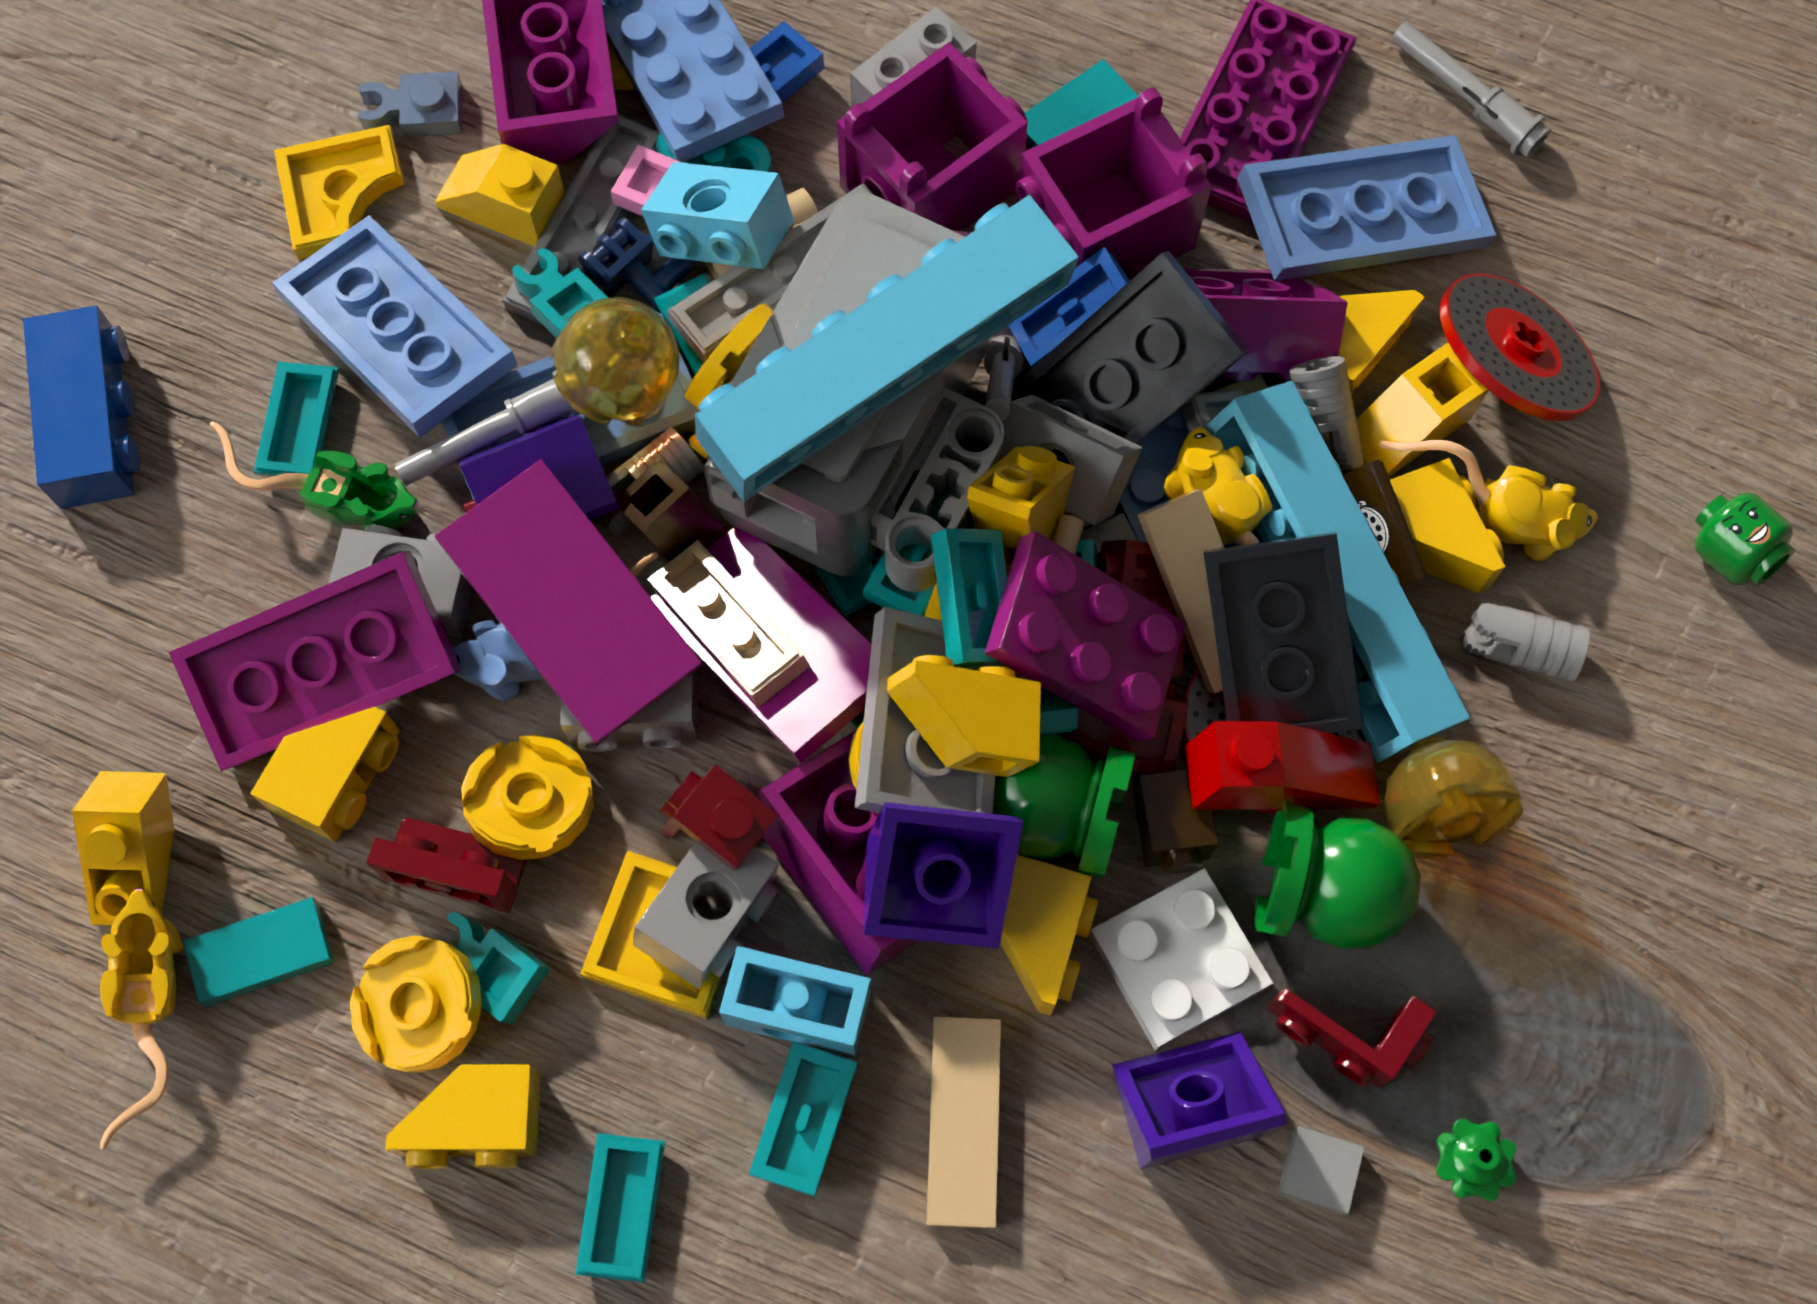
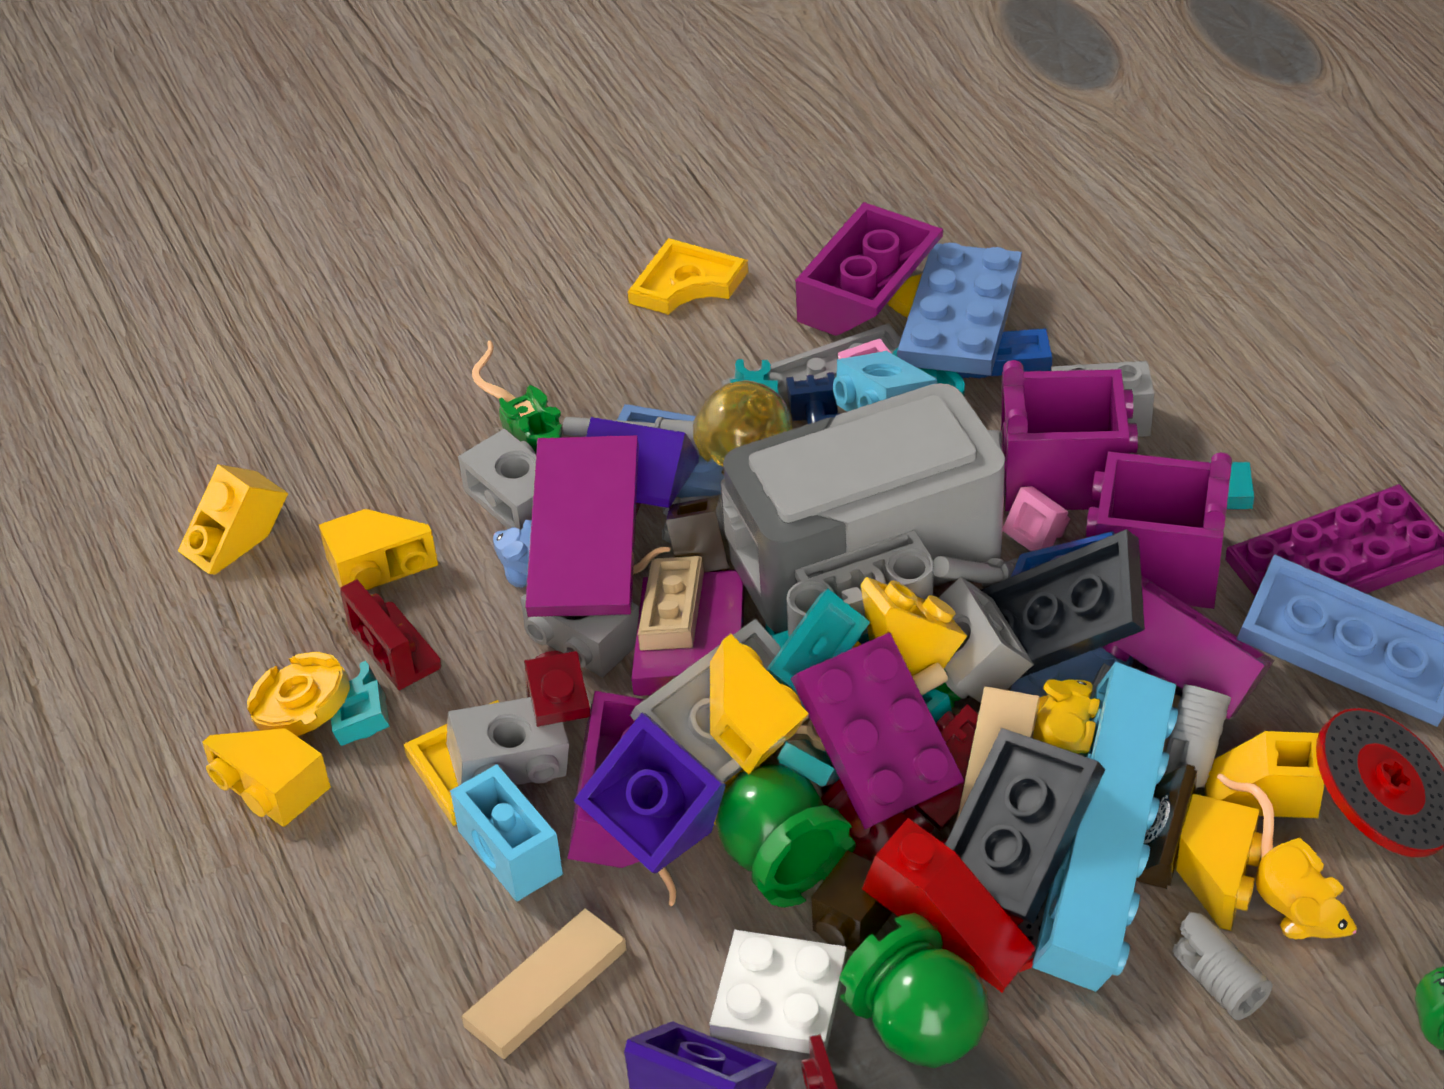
camera: 45 degrees right, 25 degrees down
blue brick [23,305,140,509] -> none
yellow animal [100,889,184,1150] -> none
magenta plate [168,551,462,772] -> none
teal tile [183,897,335,1007] -> none
teal tile [253,361,339,476] -> none
medium blue plate [272,215,518,438] -> none
sand blue plate [358,71,462,137] -> none
yellow slope [435,144,565,247] -> none
yellow tile [461,735,594,860] -> none
teal tile [575,1133,666,1283] -> none
medium azure brick [694,195,1079,502] -> none
teal plate [749,1042,858,1198] -> none
yellow slope [1000,855,1098,1016] -> none
yellow slope [1338,290,1425,394] -> none
clear yellow cylinder [1384,737,1524,859] -> none

